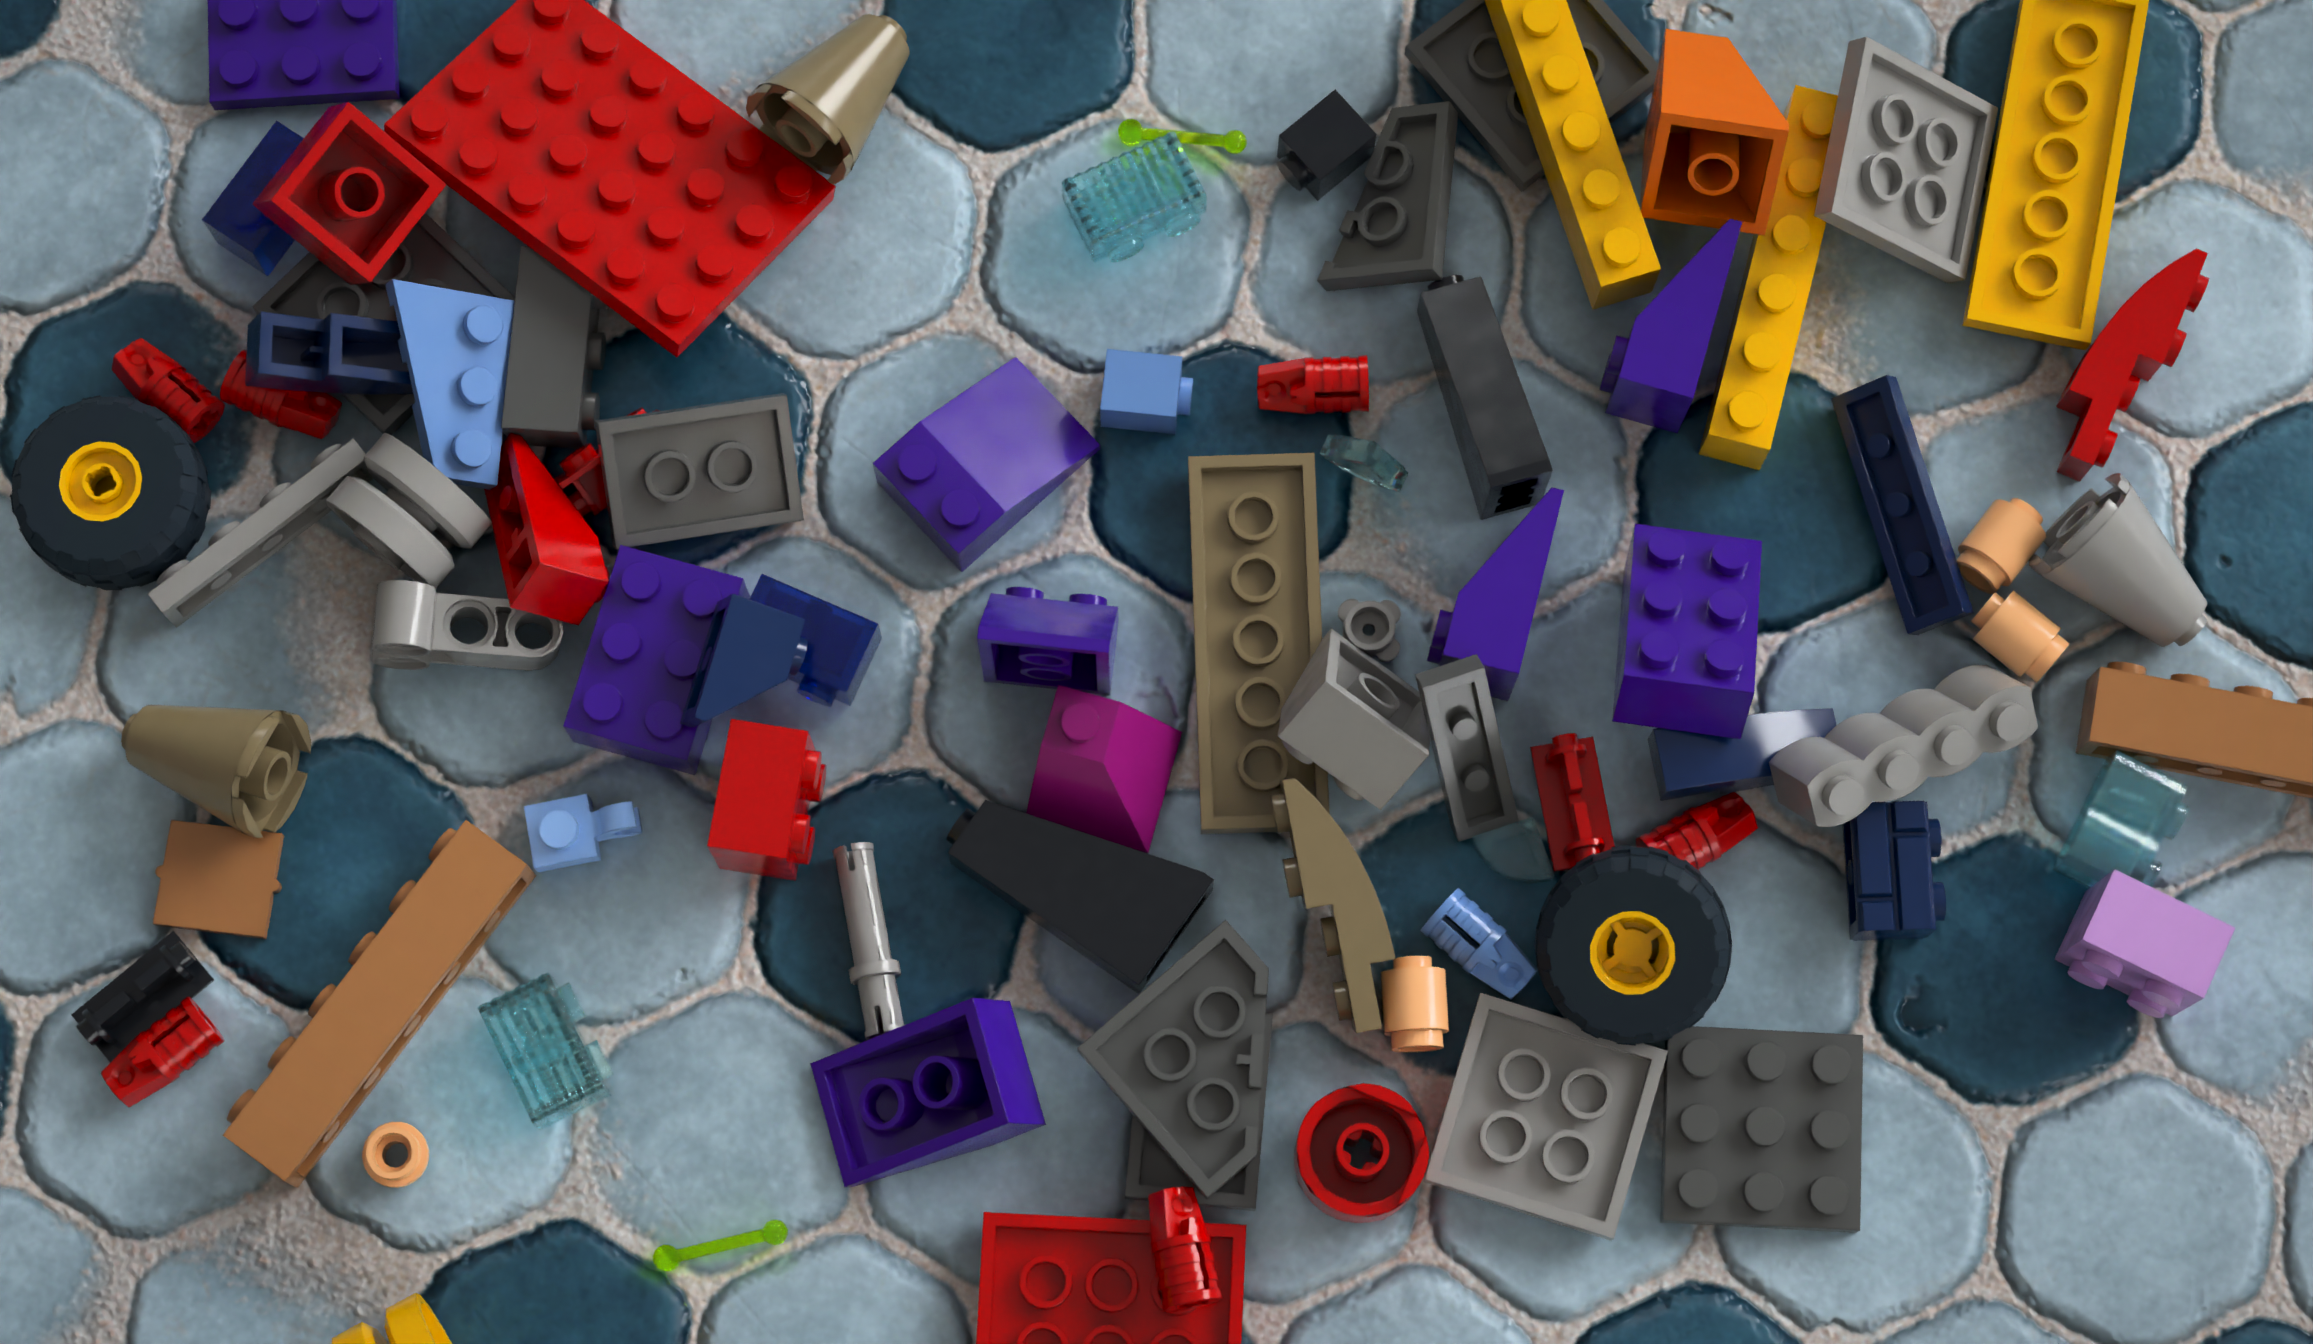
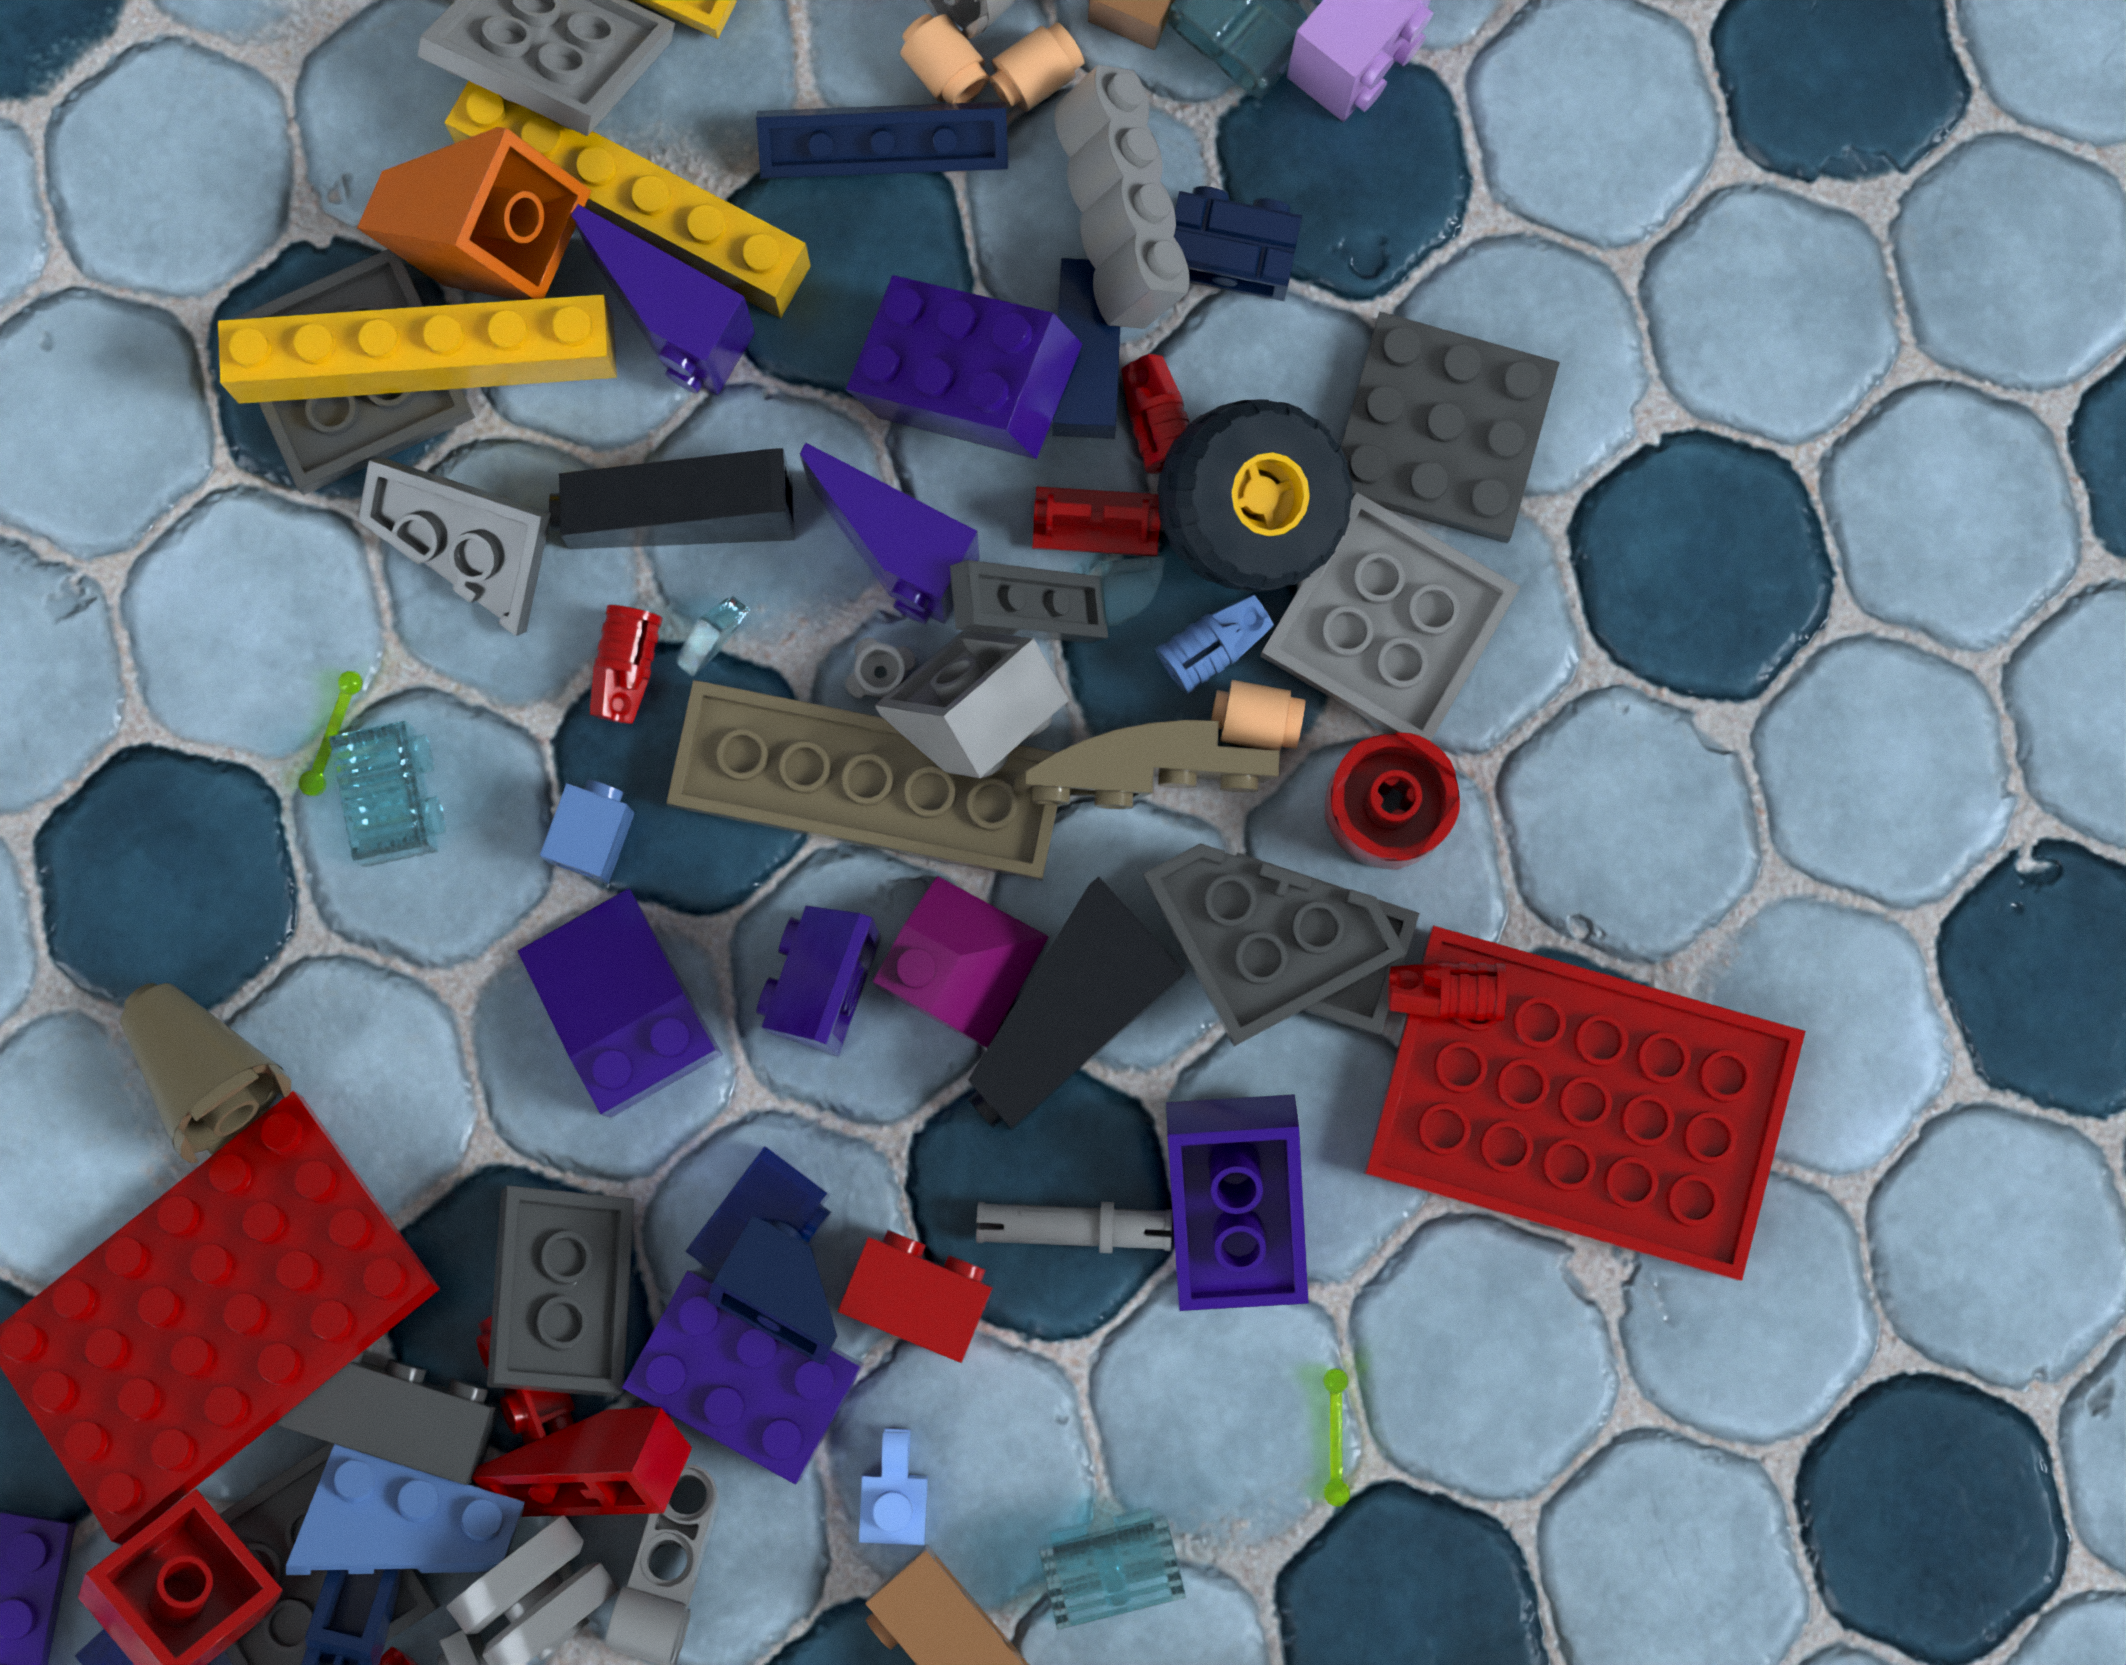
camera: 80 degrees left, 5 degrees up
black brick [1277,89,1377,201] -> none

